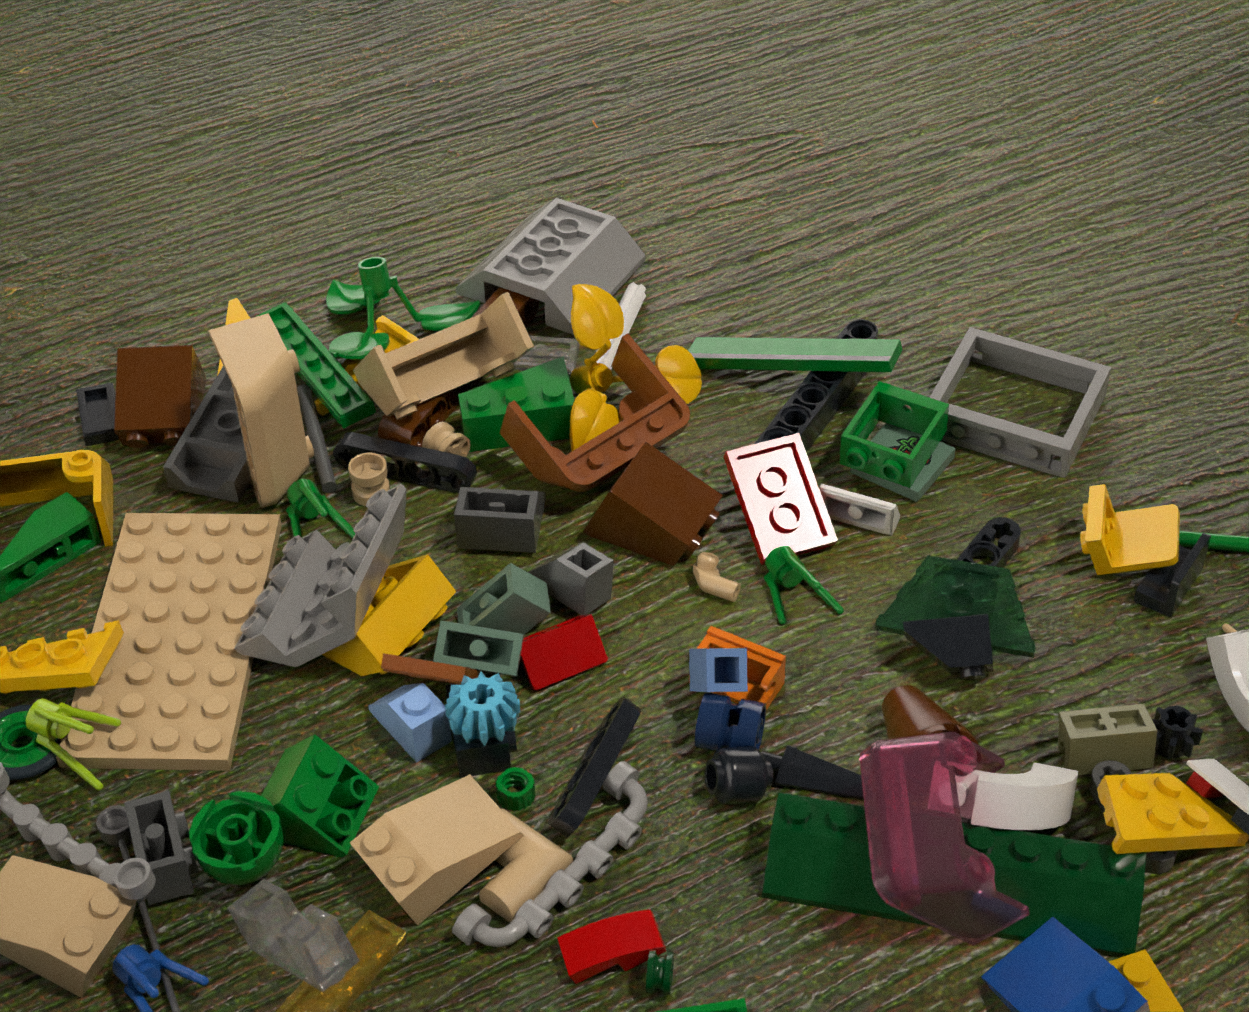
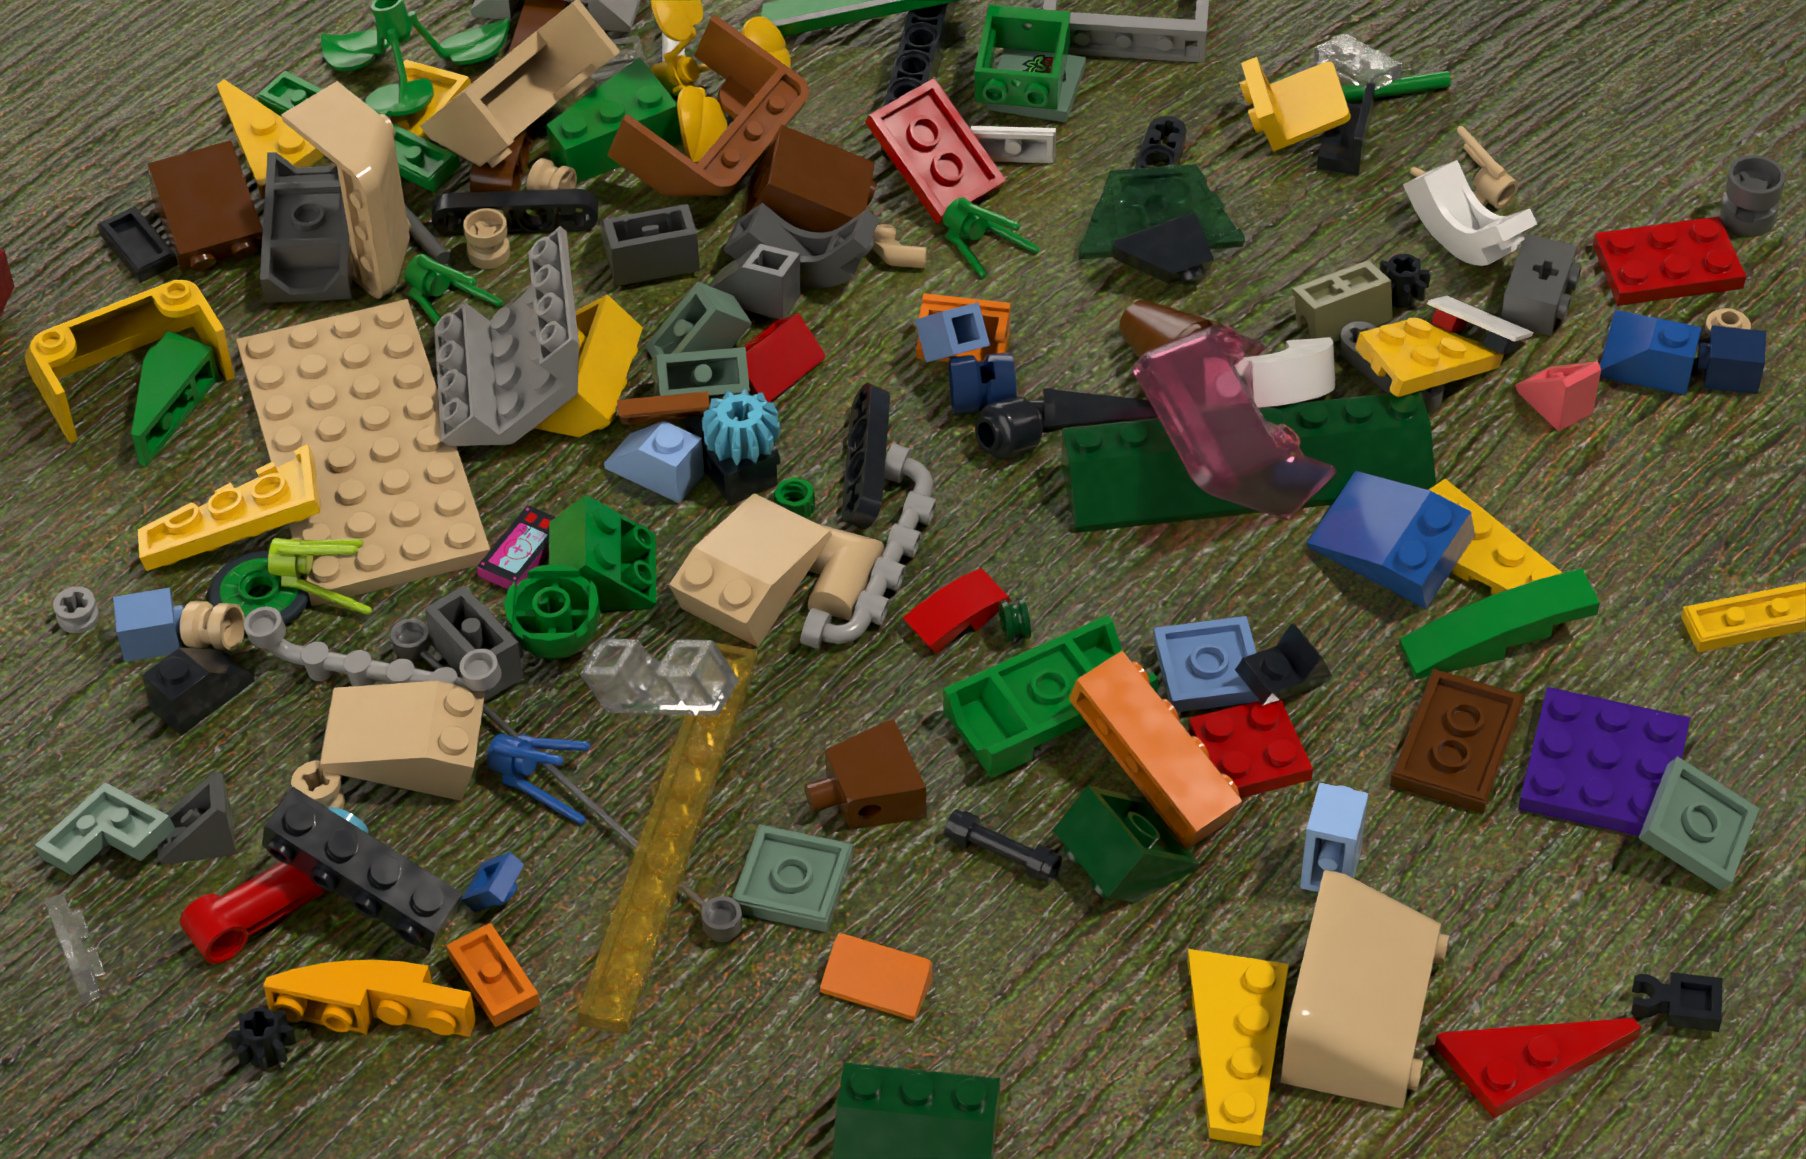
camera: 20 degrees left, 5 degrees up
none -> tile [477,505,555,589]
none -> dark grey arch [724,203,879,289]
none -> clear plate [1314,33,1401,90]

